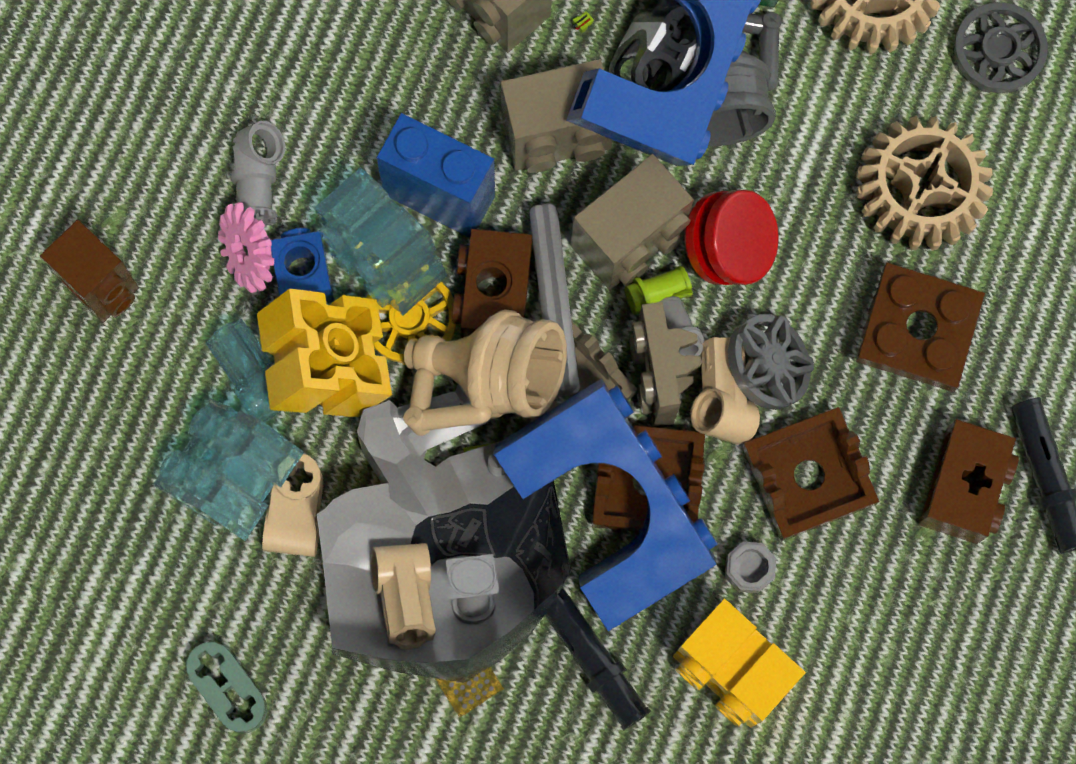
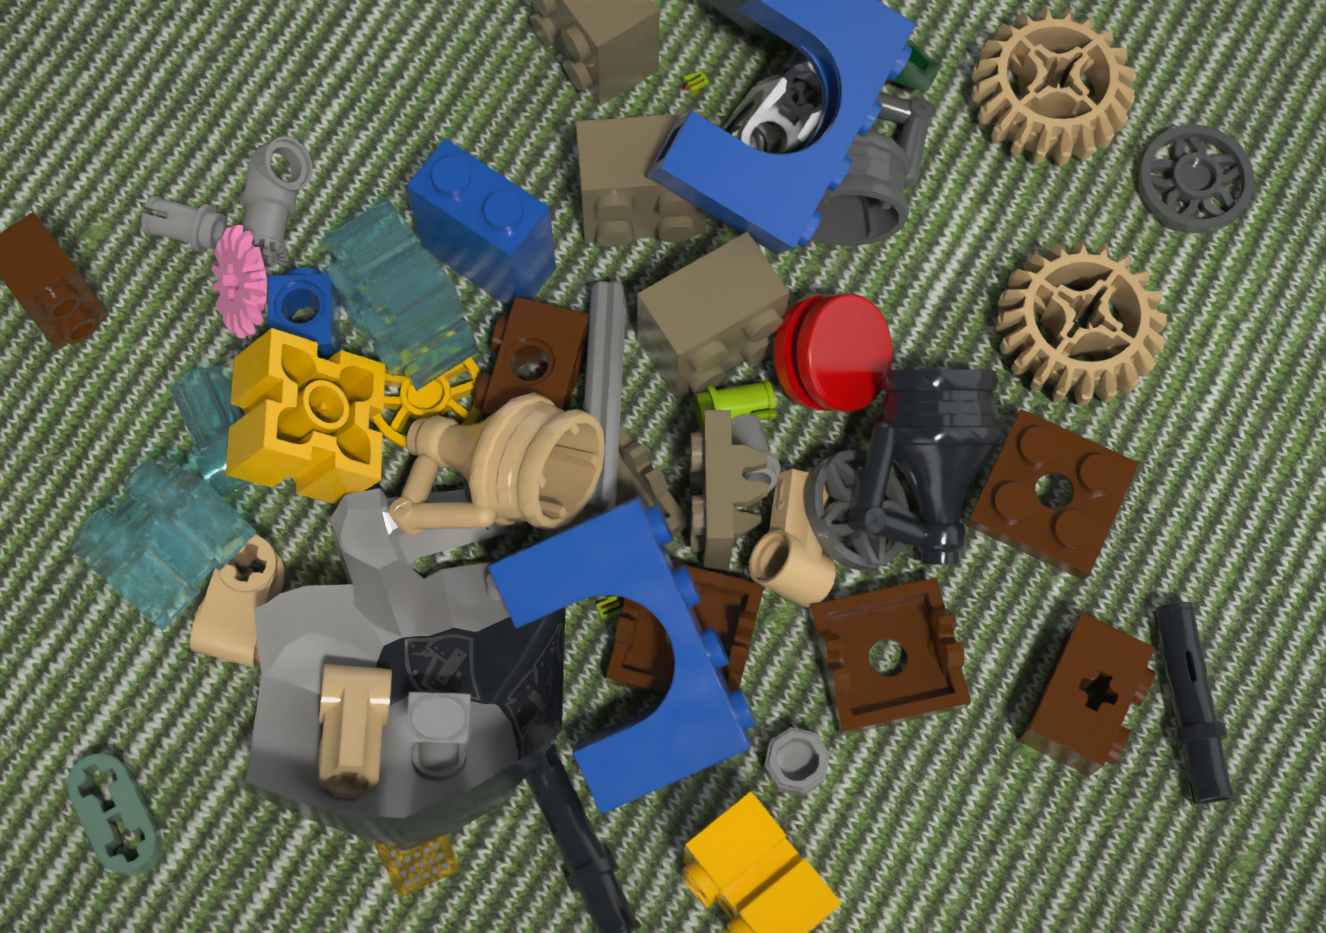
camera: 10 degrees right, 5 degrees down
none -> light grey pin [141,195,227,253]
none -> lime piece [596,595,624,620]
none -> black piece [847,369,1007,565]

